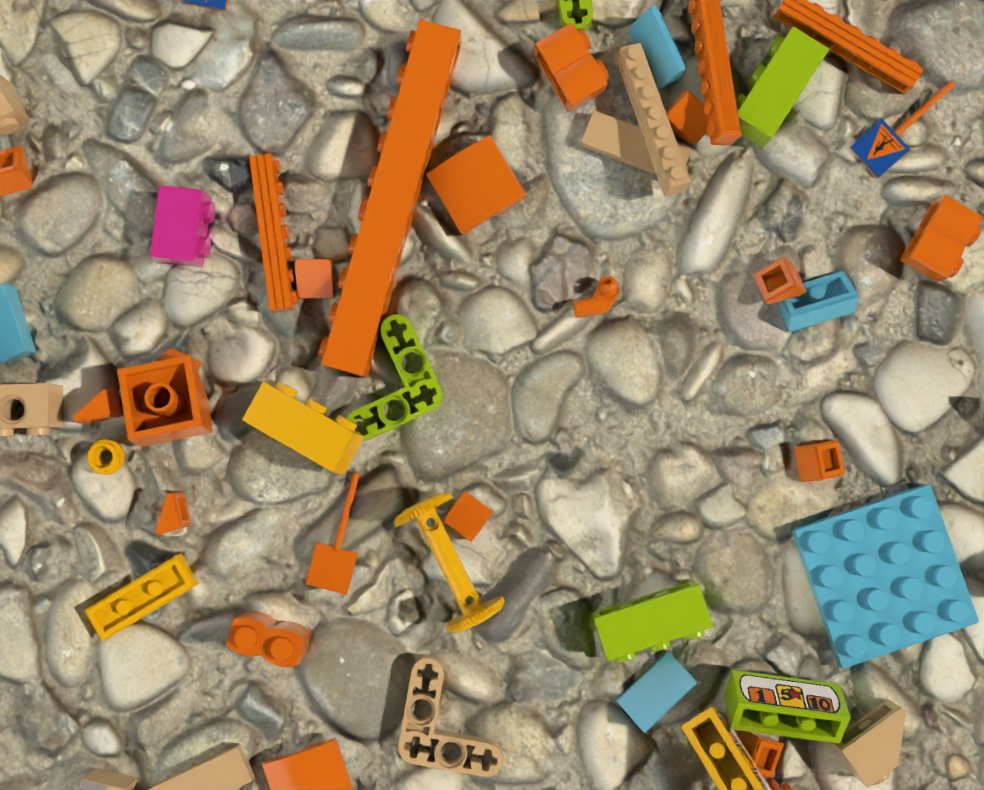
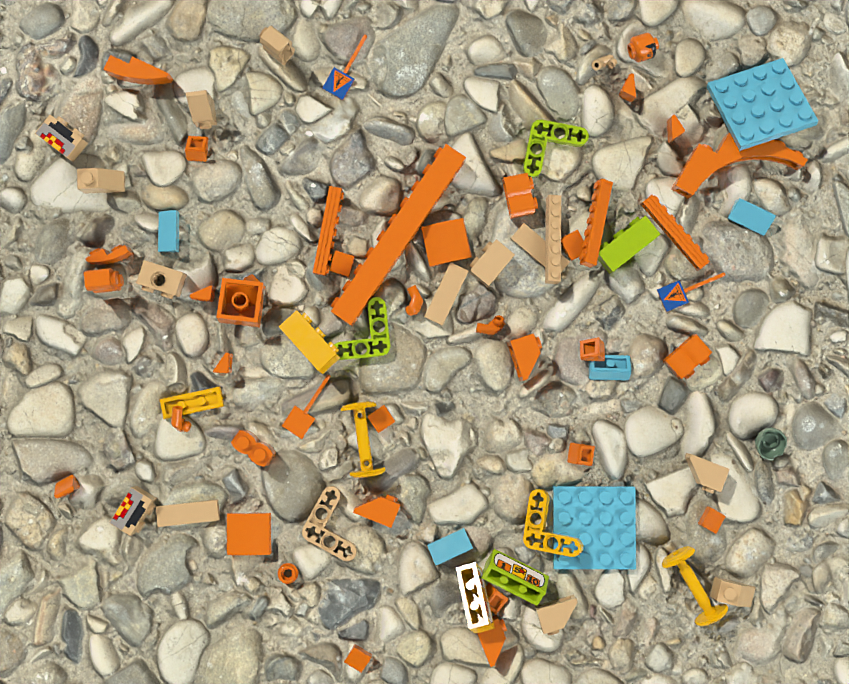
camera: 15 degrees right, 0 degrees up
yellow plate [87,439,125,475] -> none
dark pink brick [150,185,215,267] -> none
lime brick [591,580,713,663] -> none
medium azure slope [628,5,686,91] -> none
none -> orange arm [171,406,191,432]
none -> orange slope [353,494,401,528]
none -> orange arm [405,285,423,316]
none -> tan tile [424,262,469,326]
none -> tan brick [469,239,515,288]
none -> orange slope [507,333,542,381]
none -> yellow beam [523,489,583,557]

